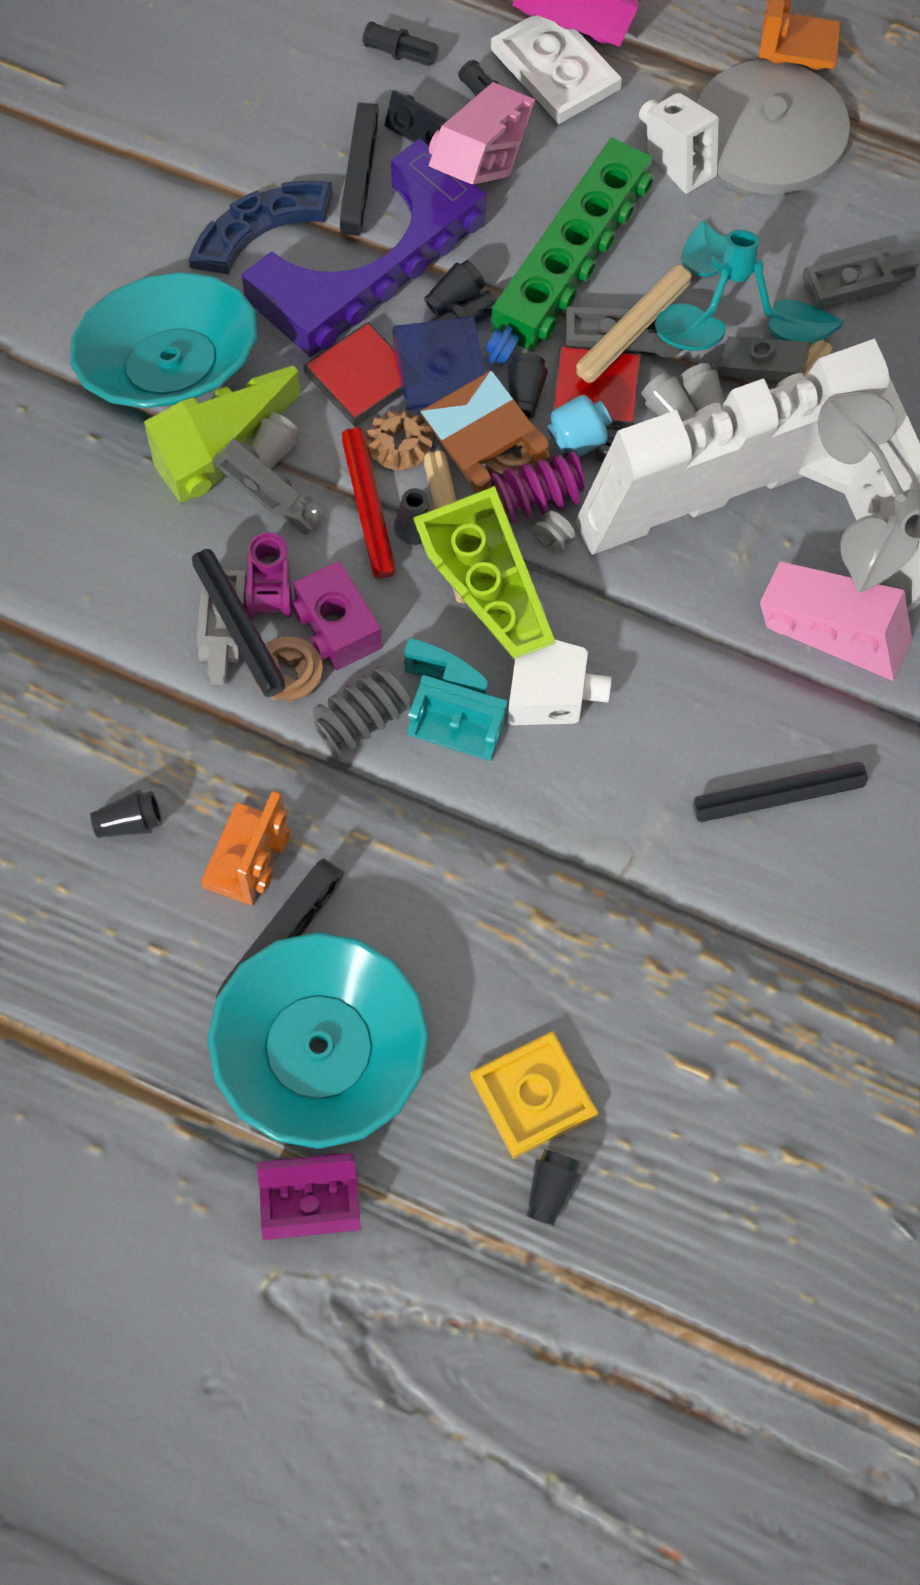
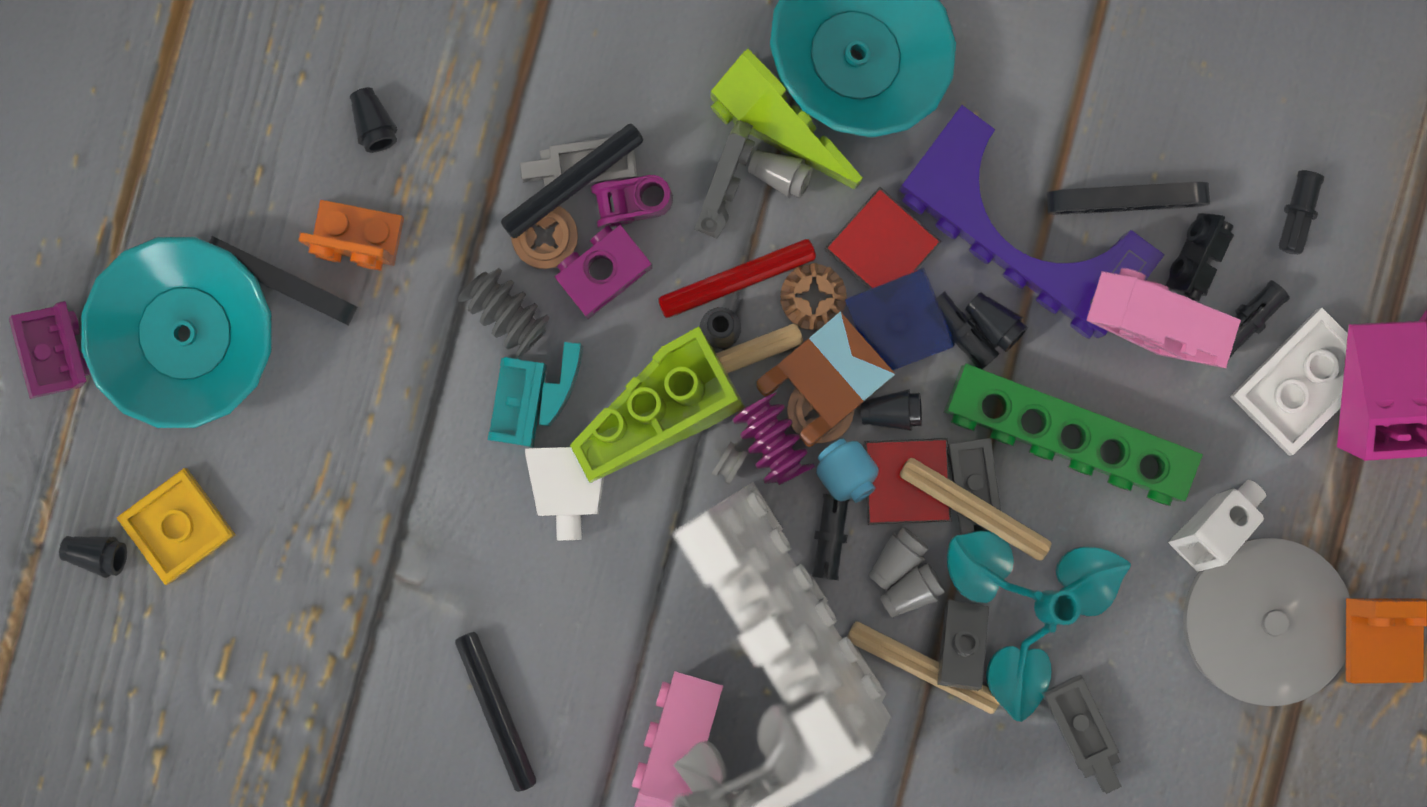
camera: 80 degrees right, 20 degrees up
dark blue tile [189,181,333,275] -> none
blue plate [484,325,519,366] -> none

